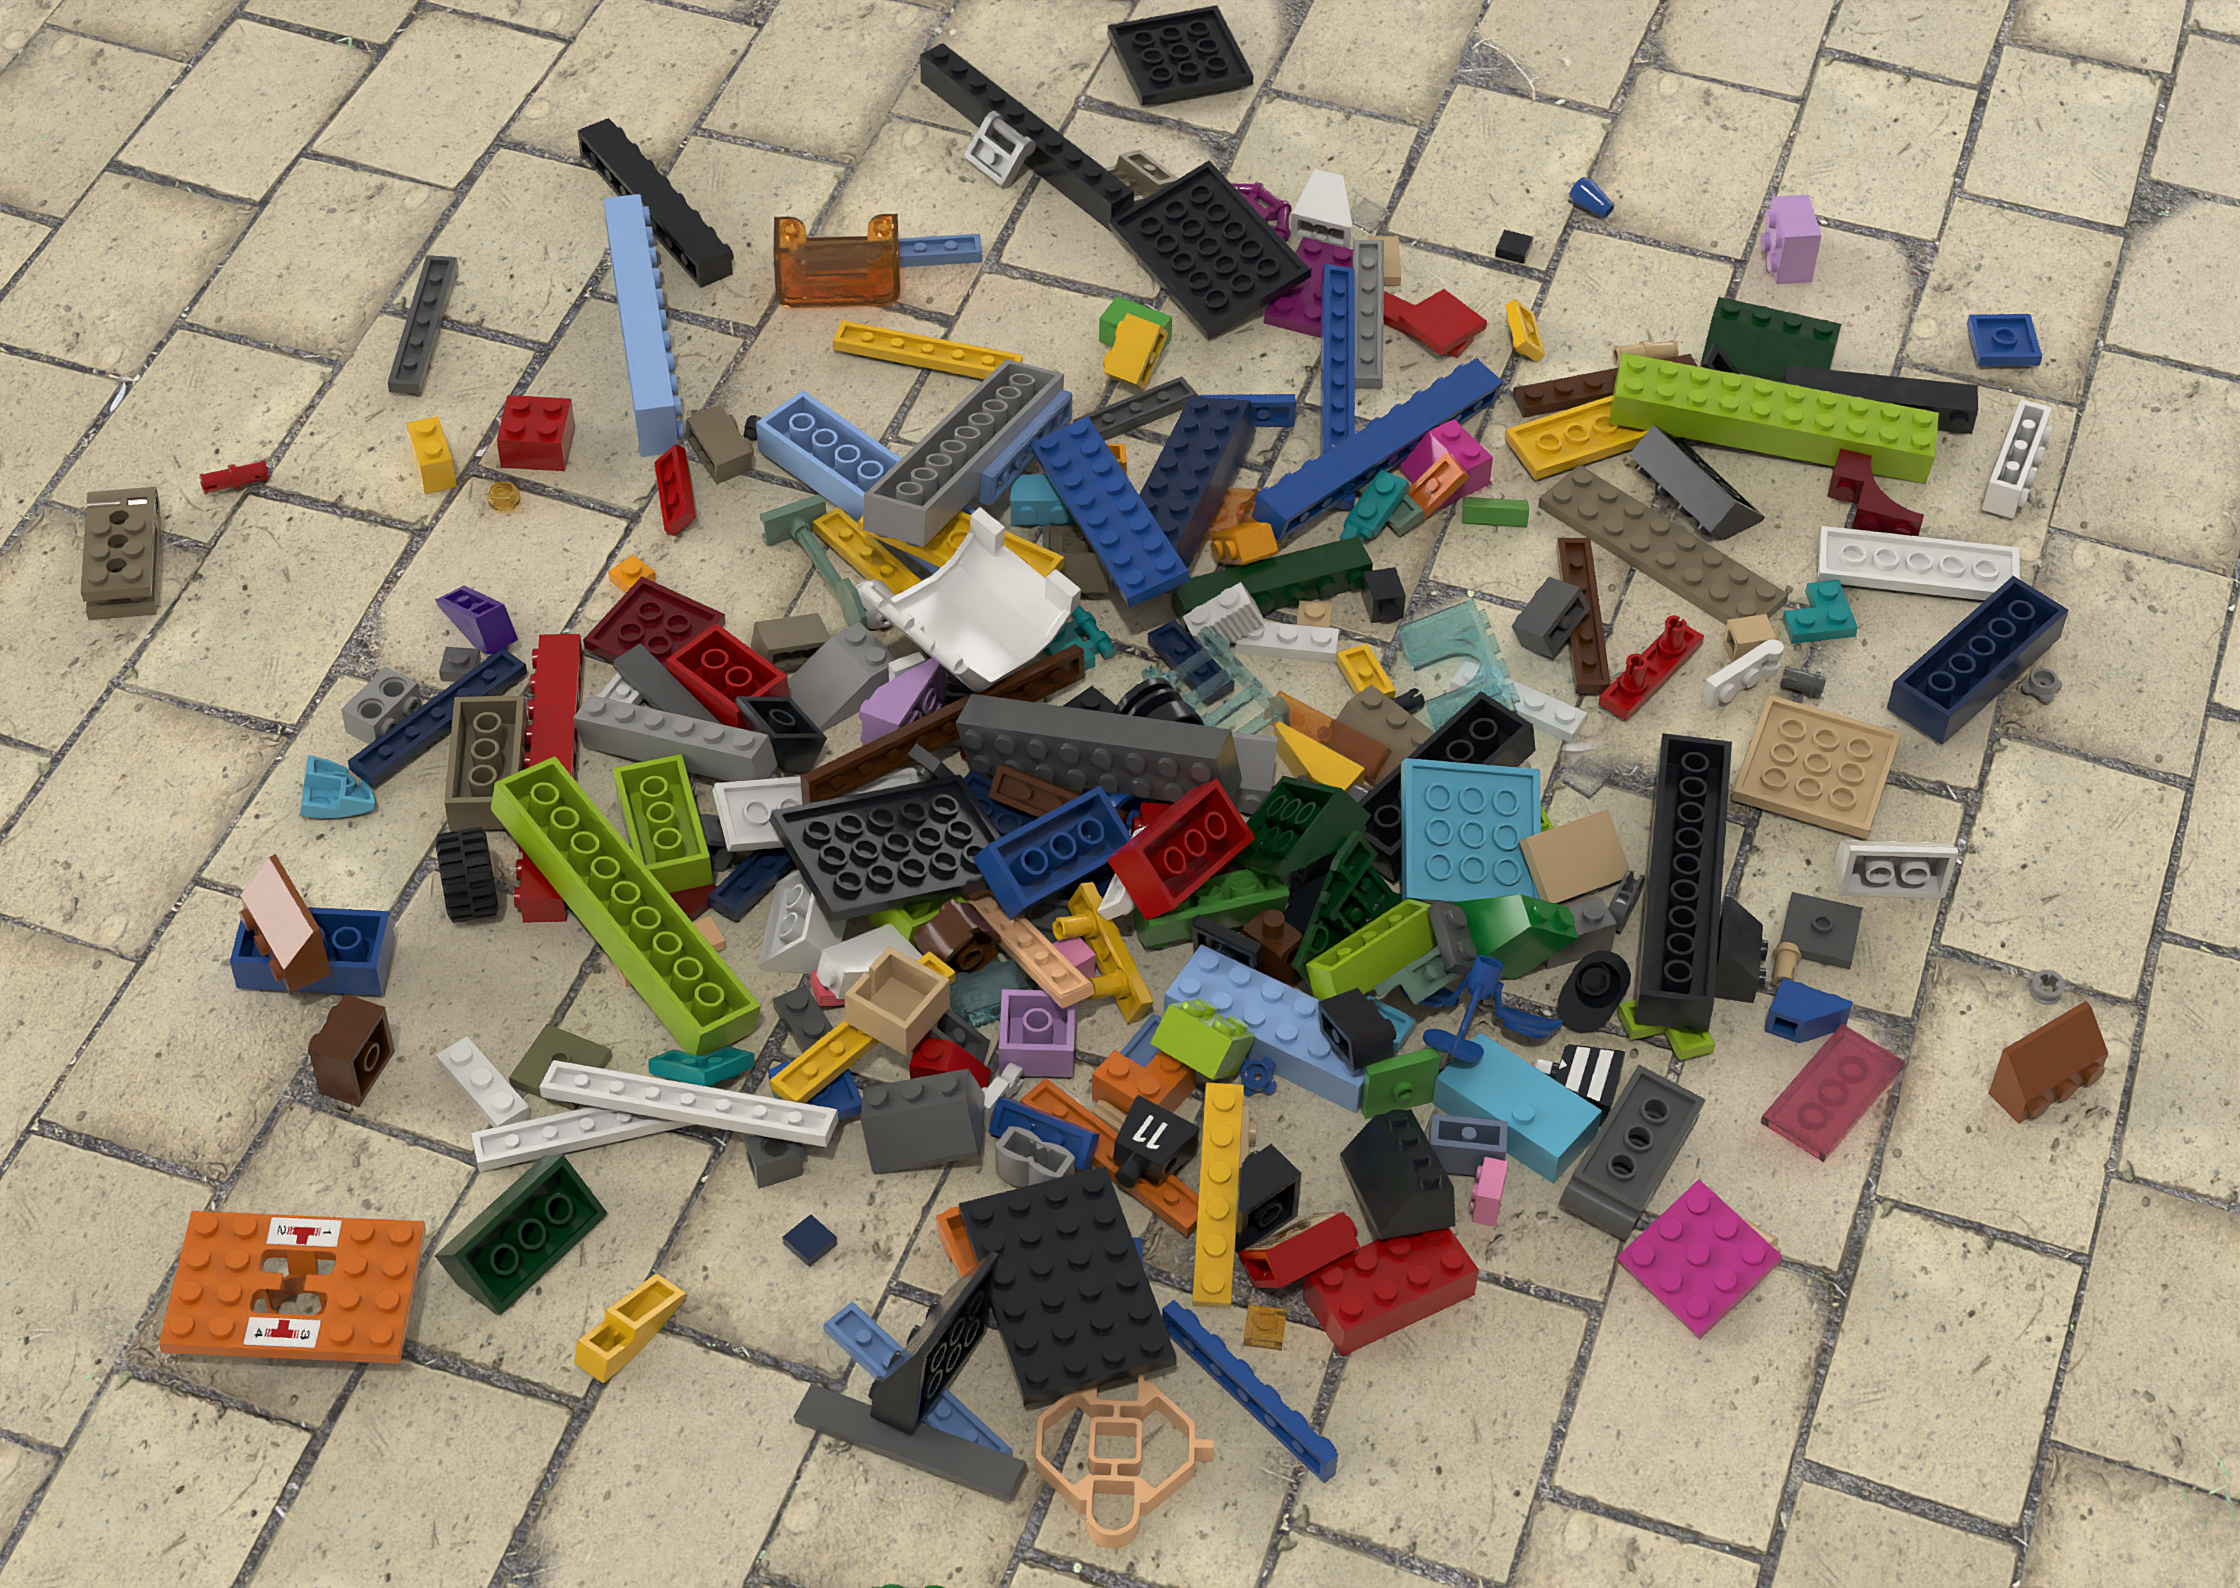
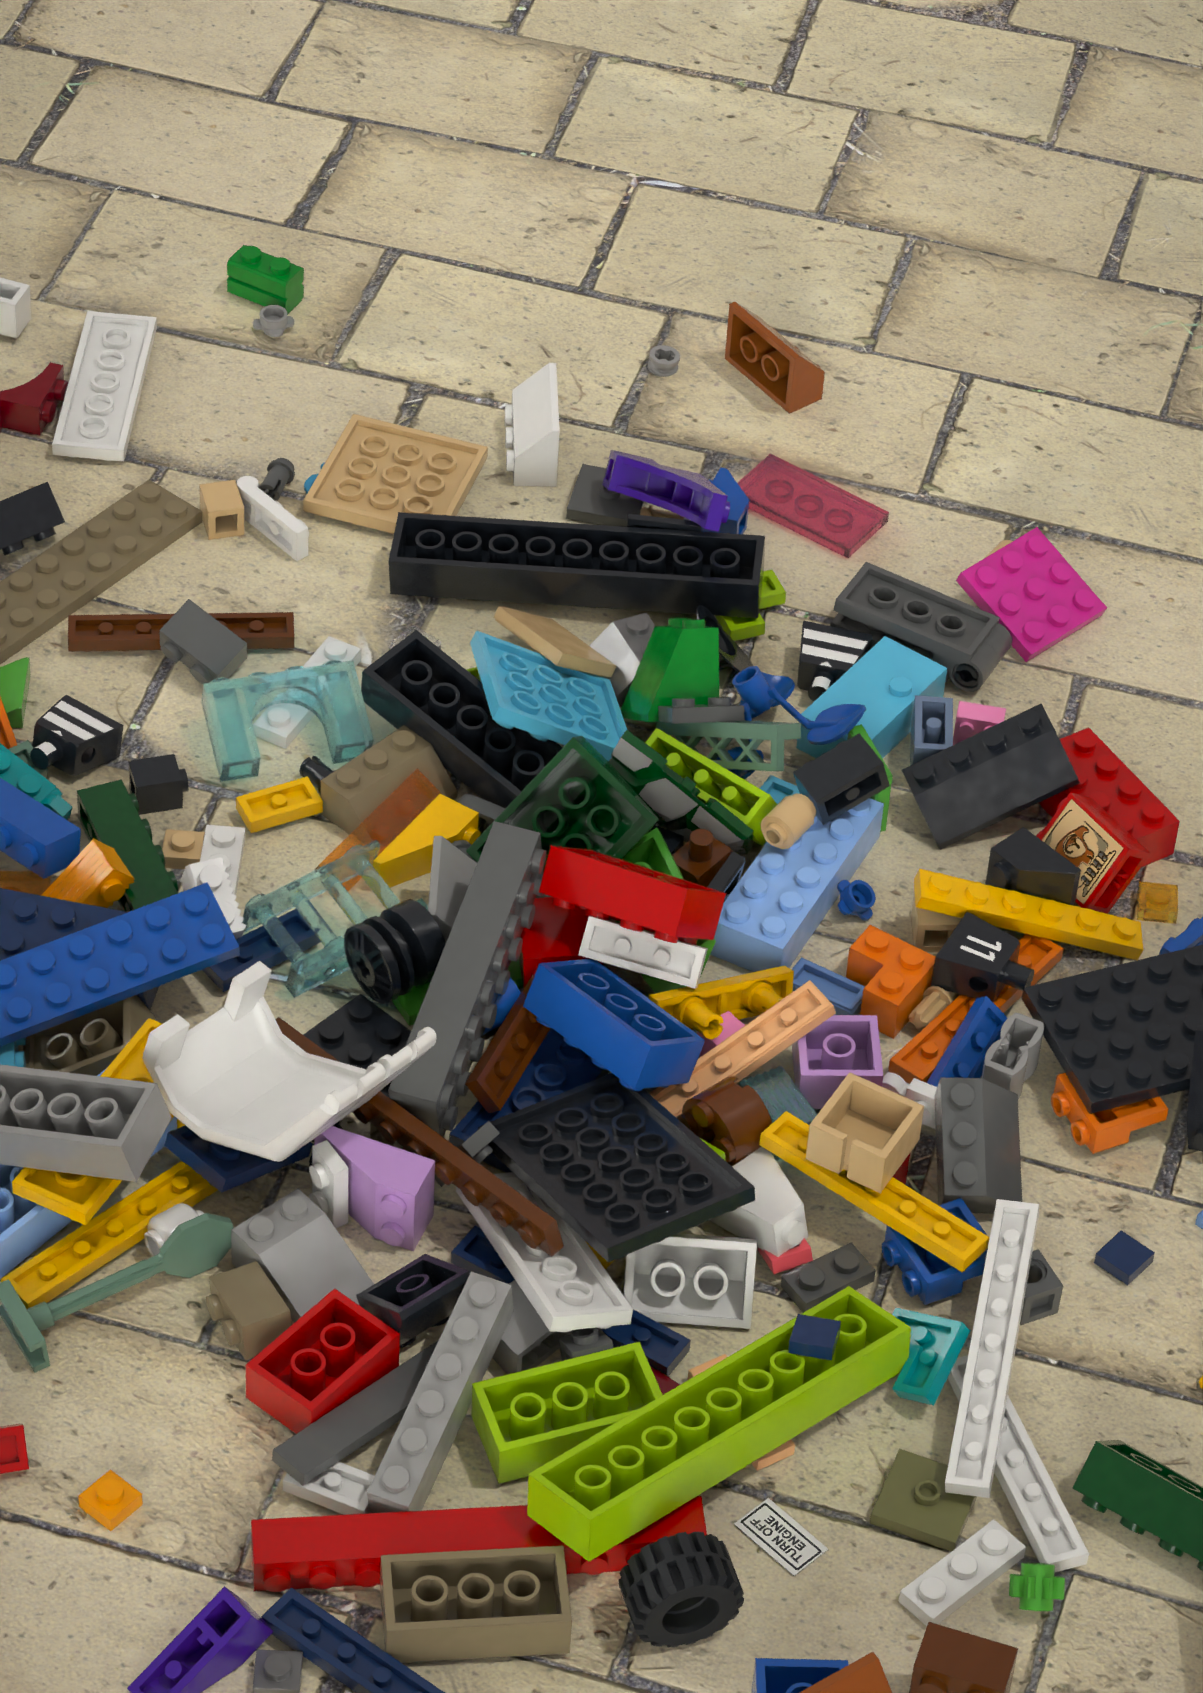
camera: 95 degrees left, 5 degrees down
dark red plate [583,576,726,669] -> none
lime brick [1150,998,1256,1080] -> none
red plate [1598,615,1704,721] -> none
dark grey piece [1608,870,1645,932] -> none
teal plate [1782,580,1858,644] -> none
dark blue brick [1887,576,2069,744] -> none
none -> black torso [30,695,124,776]
none -> green brick [227,245,304,315]
none -> dark purple arch [602,450,730,532]
none -> white sticker [734,1498,828,1576]
none -> tan brick [761,793,816,849]
none -> dark blue tile [789,1314,841,1360]
none -> bright green gear [1009,1563,1065,1611]

